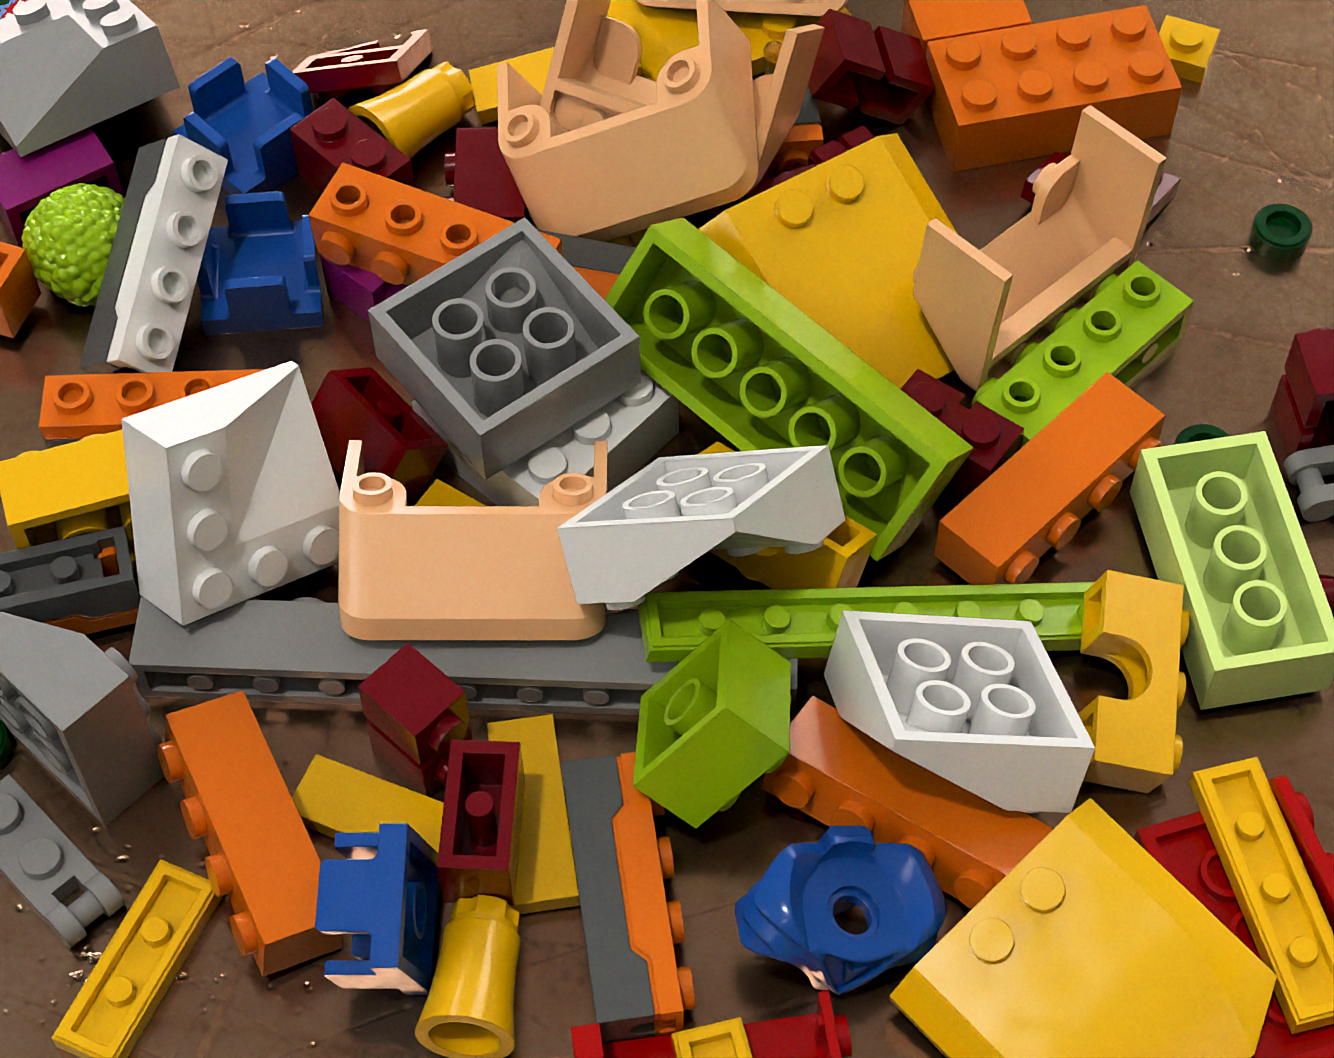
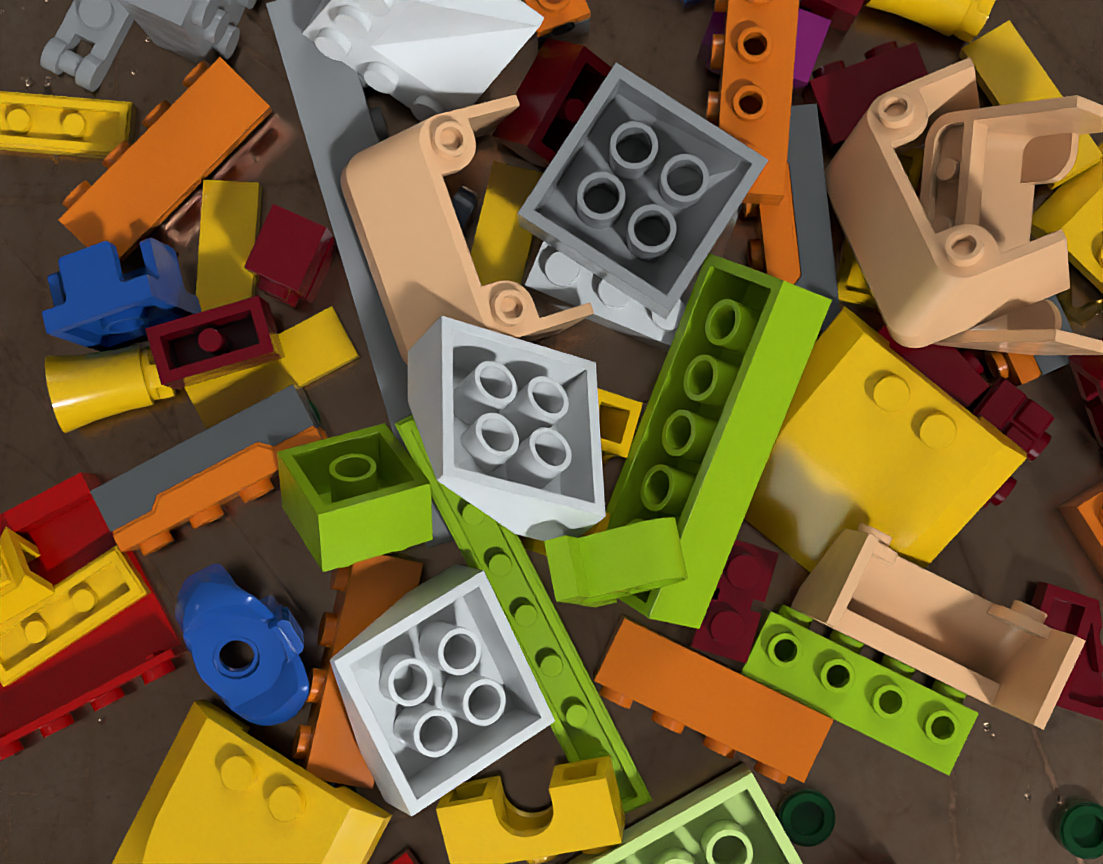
camera: 70 degrees right, 30 degrees up
none -> lime tile [544,517,688,608]

